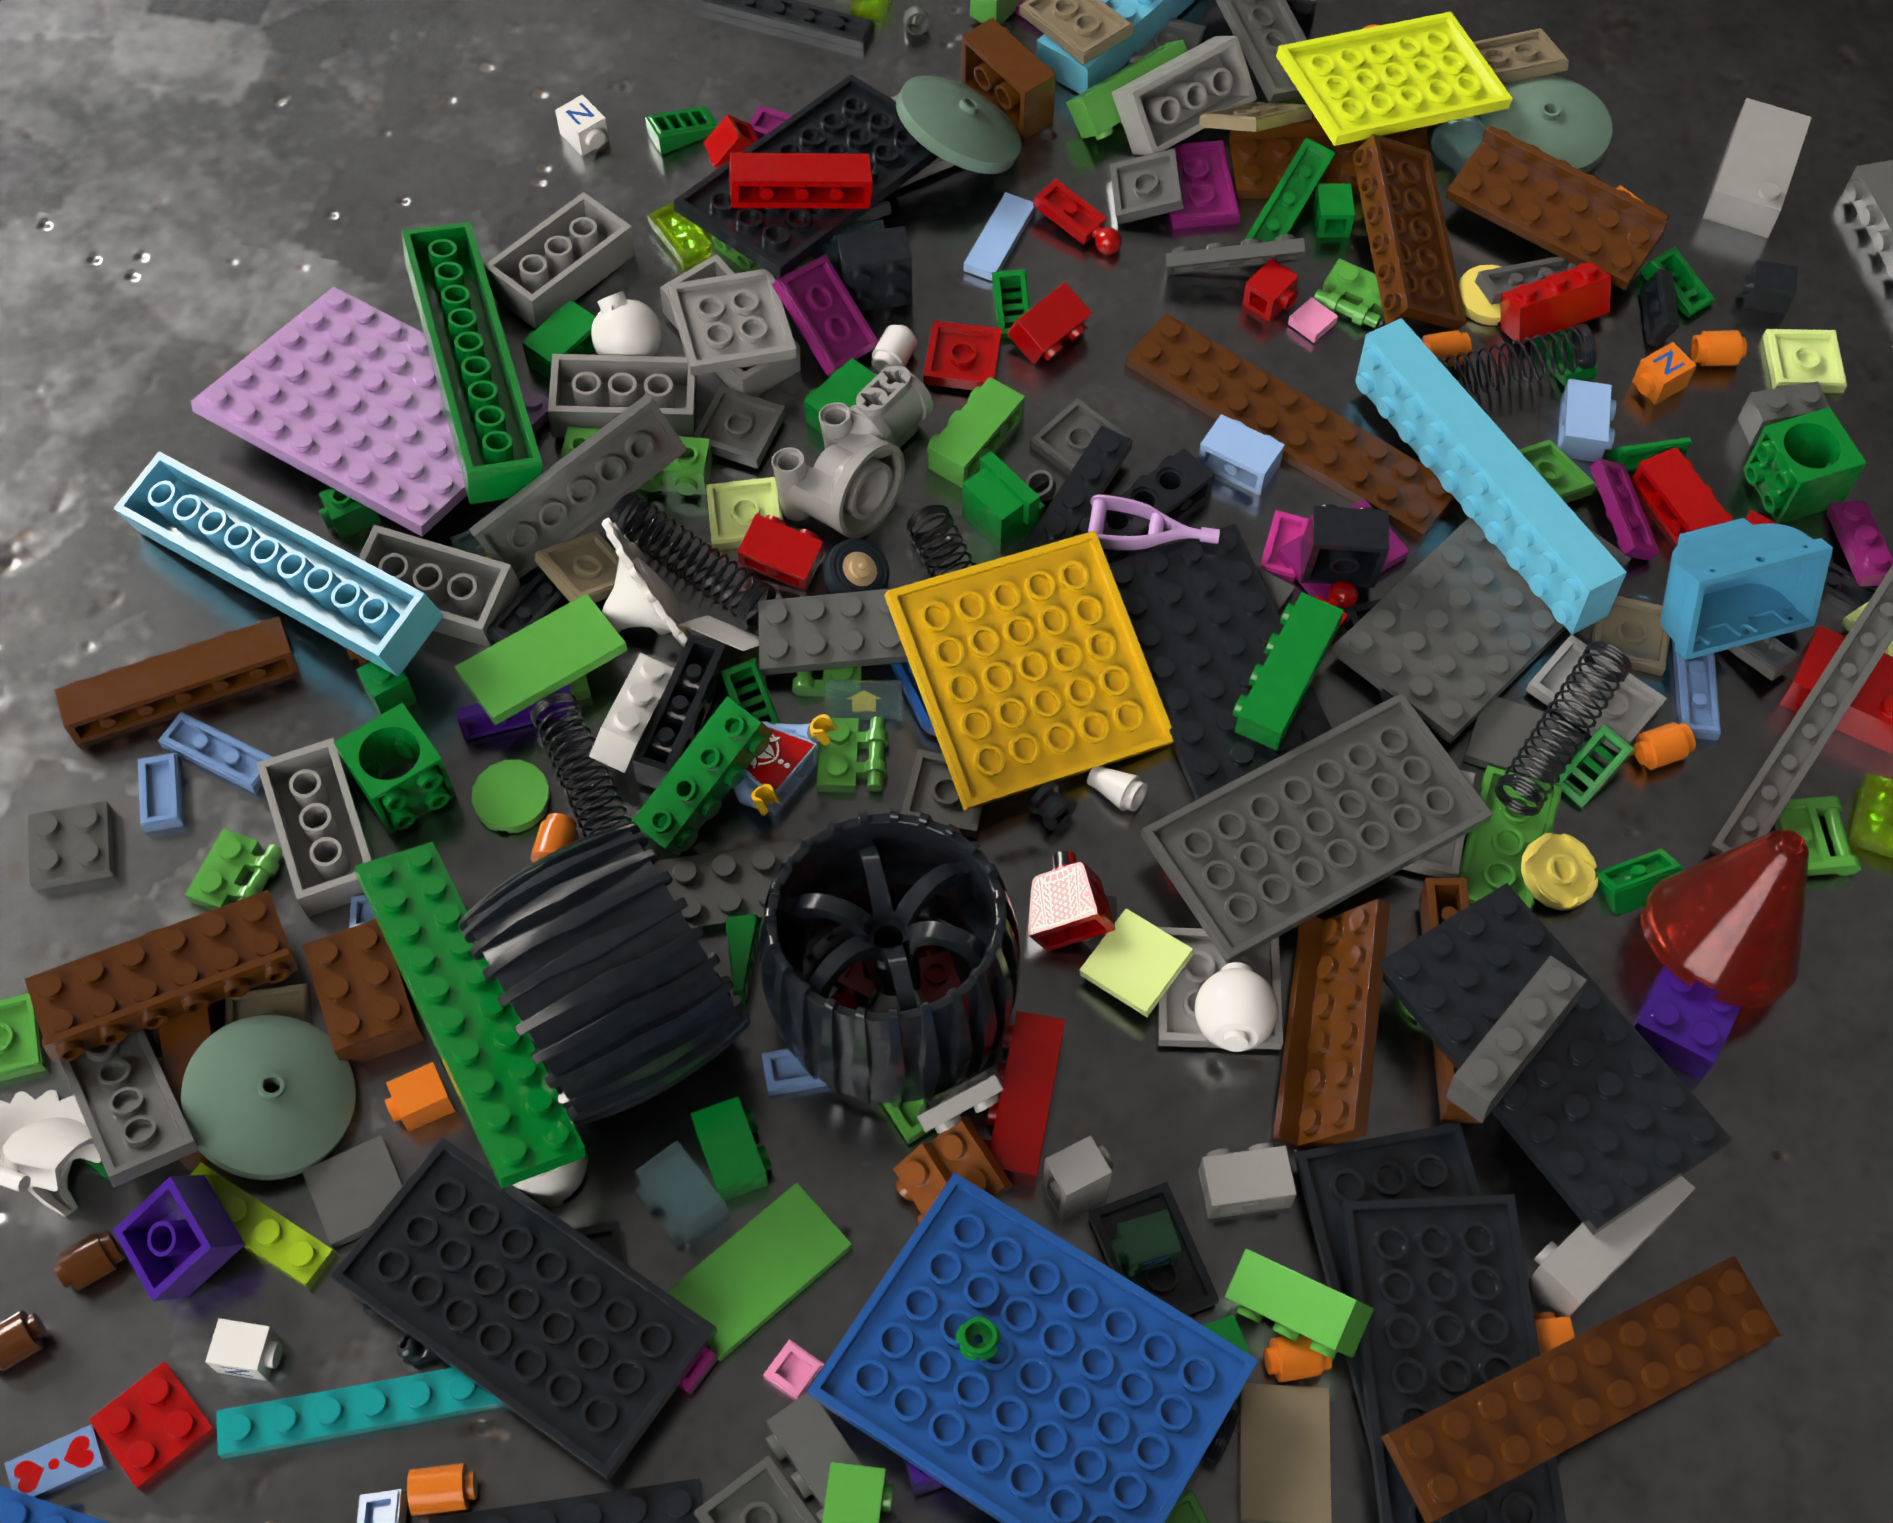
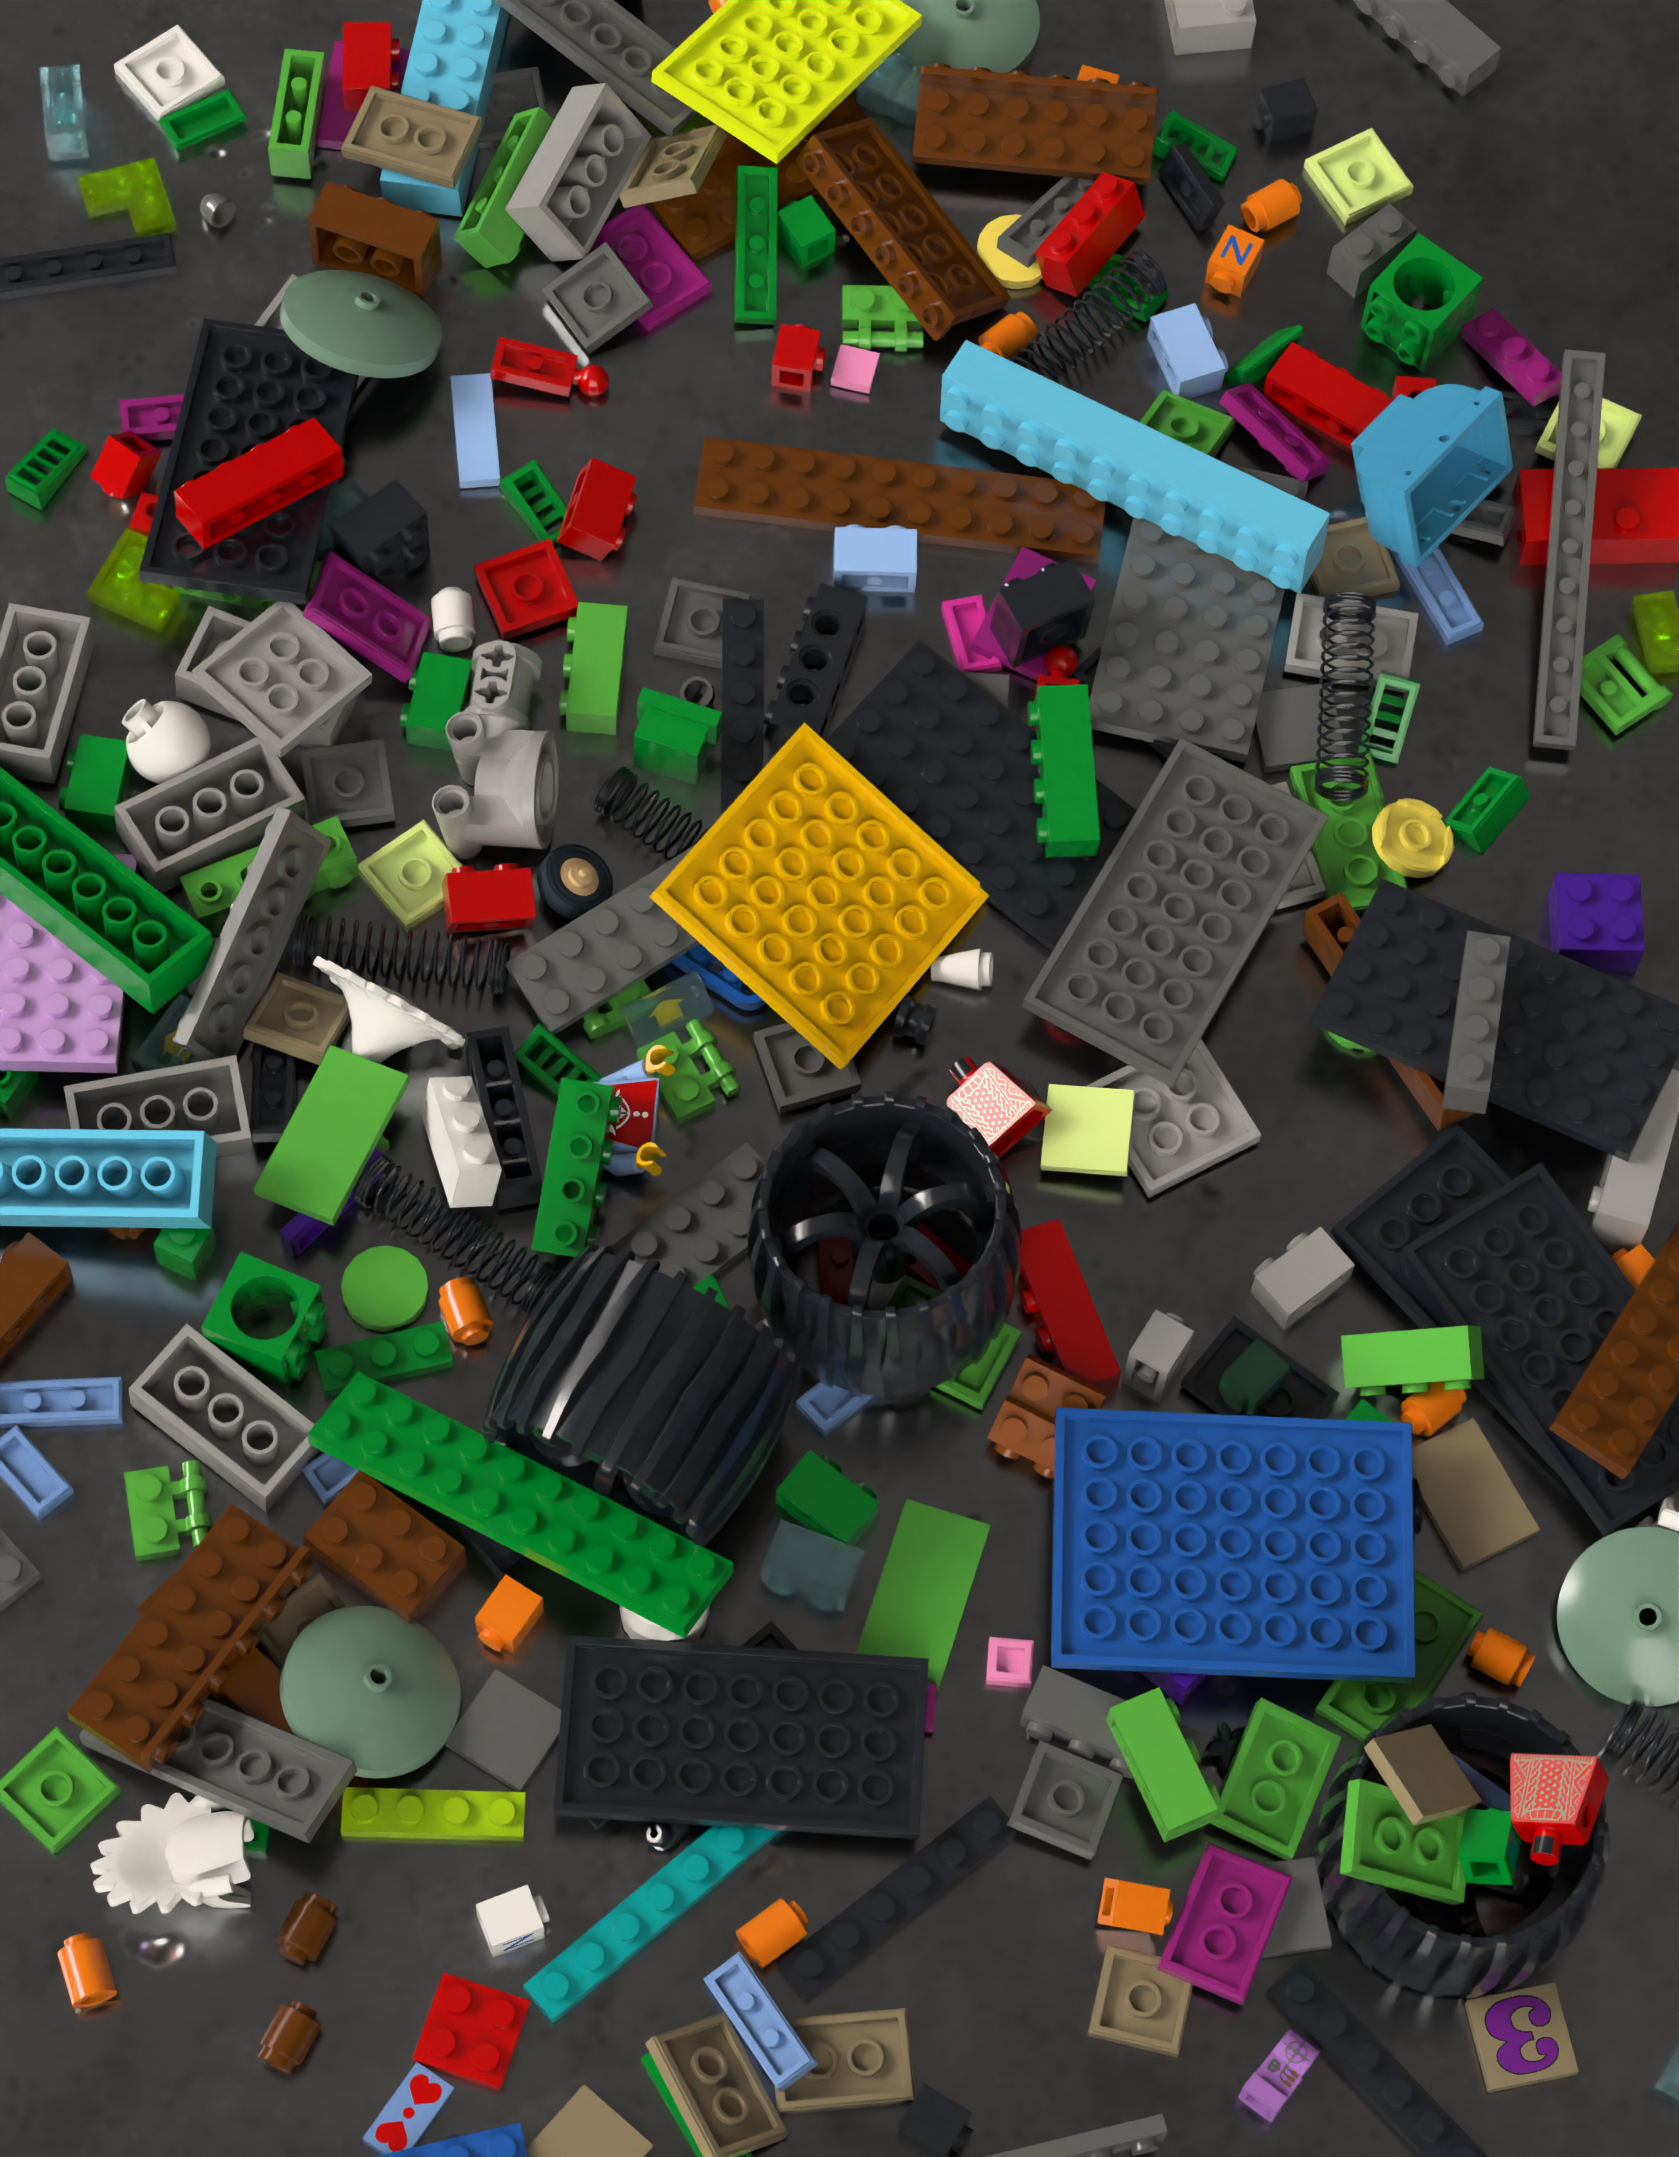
camera: 35 degrees left, 5 degrees up
dark purple brick [113,1175,245,1301] -> none
white sticker [680,615,759,651] -> none
light grey plate [917,1066,1003,1134] -> none
green plate [956,1316,1001,1361] -> none
lavender piece [1088,494,1220,550] -> none
dark grey plate [1165,235,1305,276] -> none
white brick [1195,962,1278,1052] -> none
reddish brown bracket [1273,899,1390,1151] -> none
orange brick [1633,722,1696,770] -> none
clear red cone [1641,830,1809,1007] -> none
none -> green plate [314,1321,454,1397]

